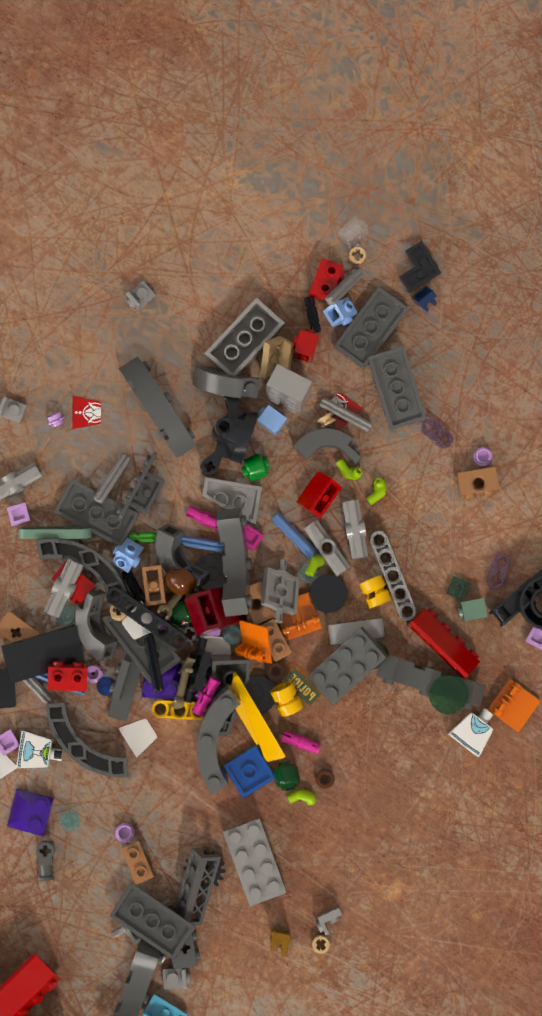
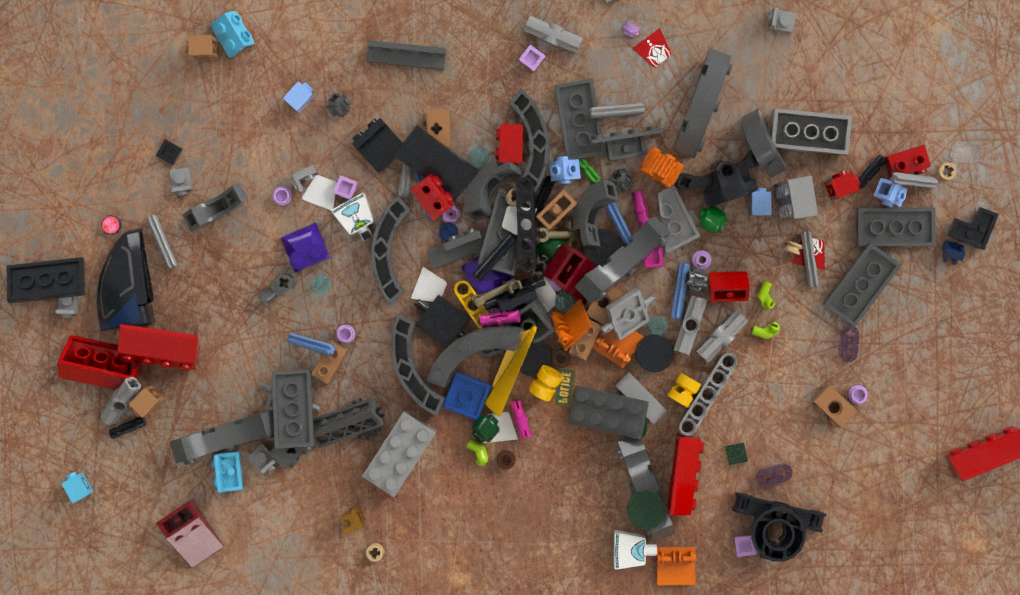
camera: 60 degrees right, 5 degrees up
sand green beam [18,526,92,539] -> none
light grey piece [44,558,84,618] -> none
reddish brown hair [165,567,196,595] -> none
tan bracket [260,336,294,379] -> none
dark grey arch [293,428,361,465] -> none
lime arm [305,554,325,577] -> none
light grey bracket [315,906,342,935] -> none
sand green brick [457,598,488,622] -> none
none -> medium blue axle [287,333,335,356]
none -> dark grey brick [391,314,446,416]
none -> black plate [414,295,469,348]
none -> white sticker [484,412,518,443]
none -> dark grey gear [610,168,634,193]
none -> orange brick [639,146,685,188]
none -> dark grey gear [685,268,708,292]
none -> lavender plate [692,250,712,270]

